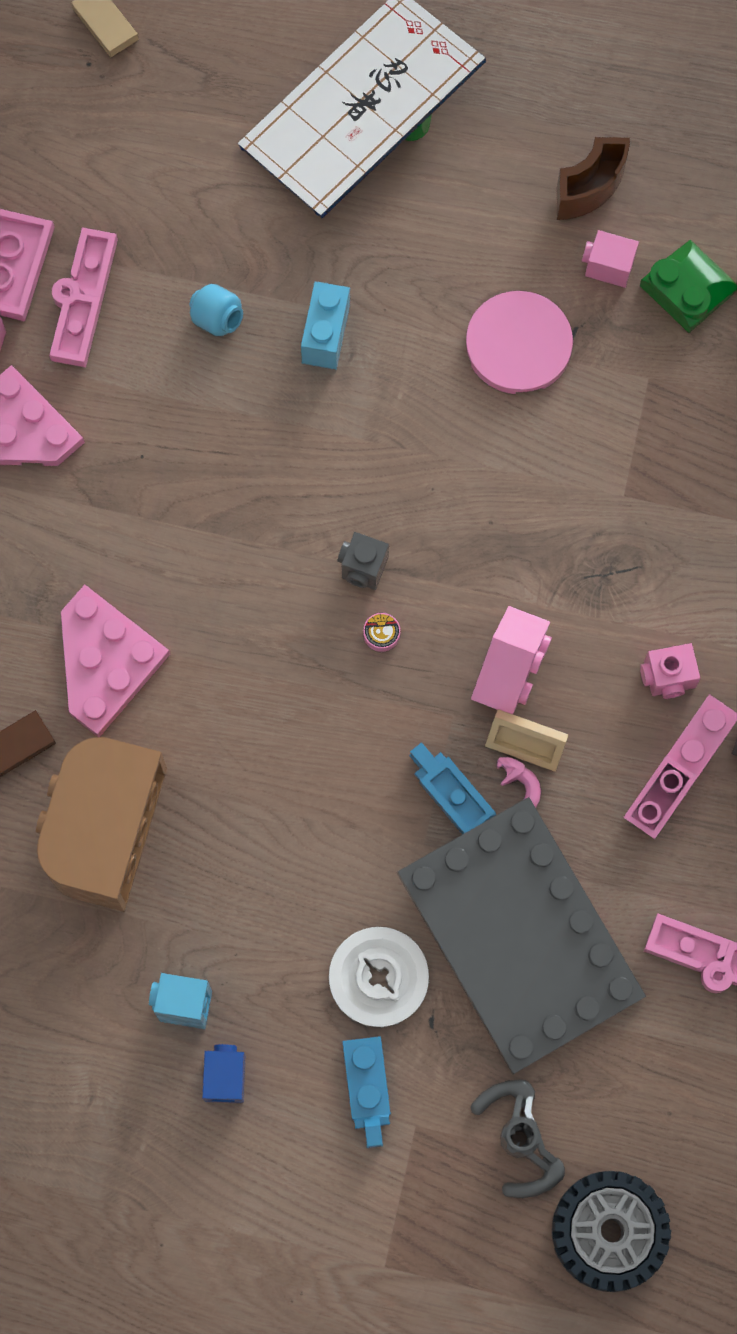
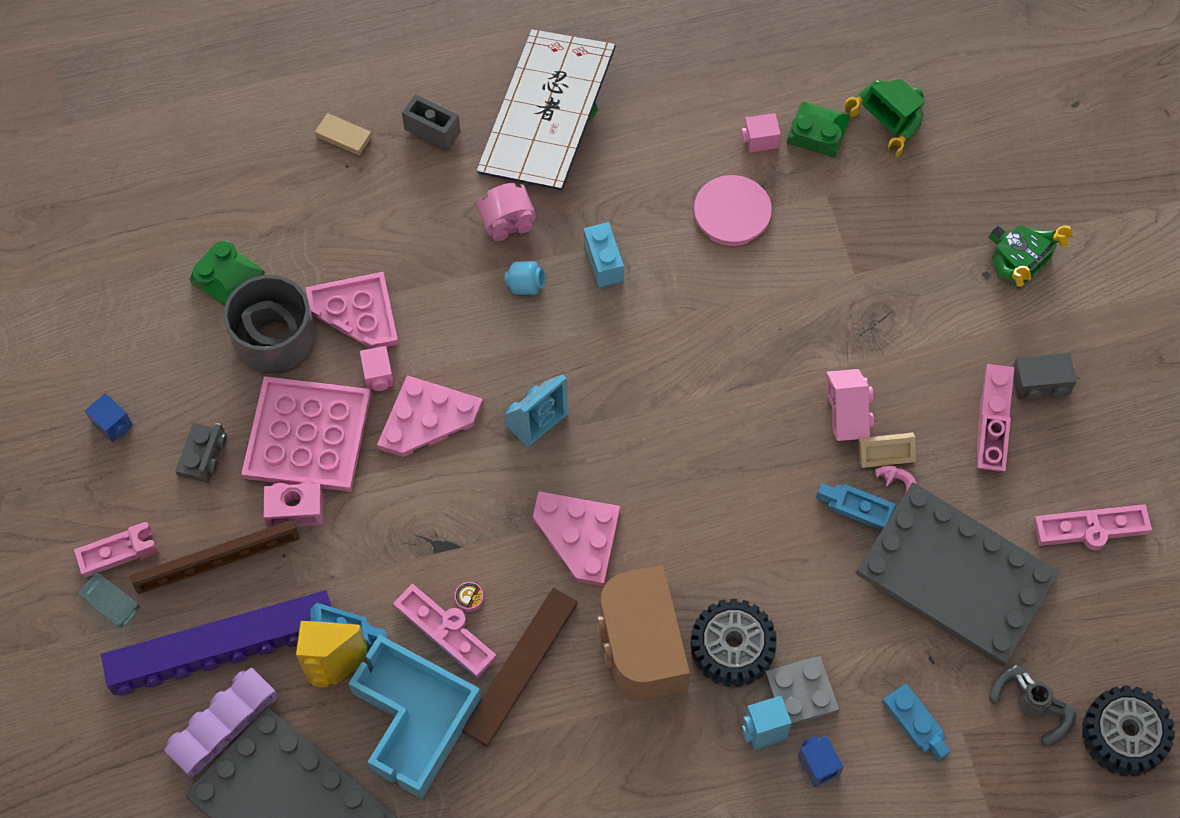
camera: 25 degrees left, 10 degrees down
bright pink hinge [49,227,118,368] -> none
white gear [329,927,429,1028] -> none
dark grey brick [337,532,389,590] -> none
tile [363,613,400,652] -> none
reddish brown brick [556,137,630,220] -> none
bright pink brick [640,643,700,699] -> none
none -> dark grey brick [402,94,461,151]
none -> bright pink brick [476,183,536,242]
none -> medium azure slope [505,374,568,448]
none -> wheel [691,599,777,687]
none -> light grey plate [765,656,839,726]

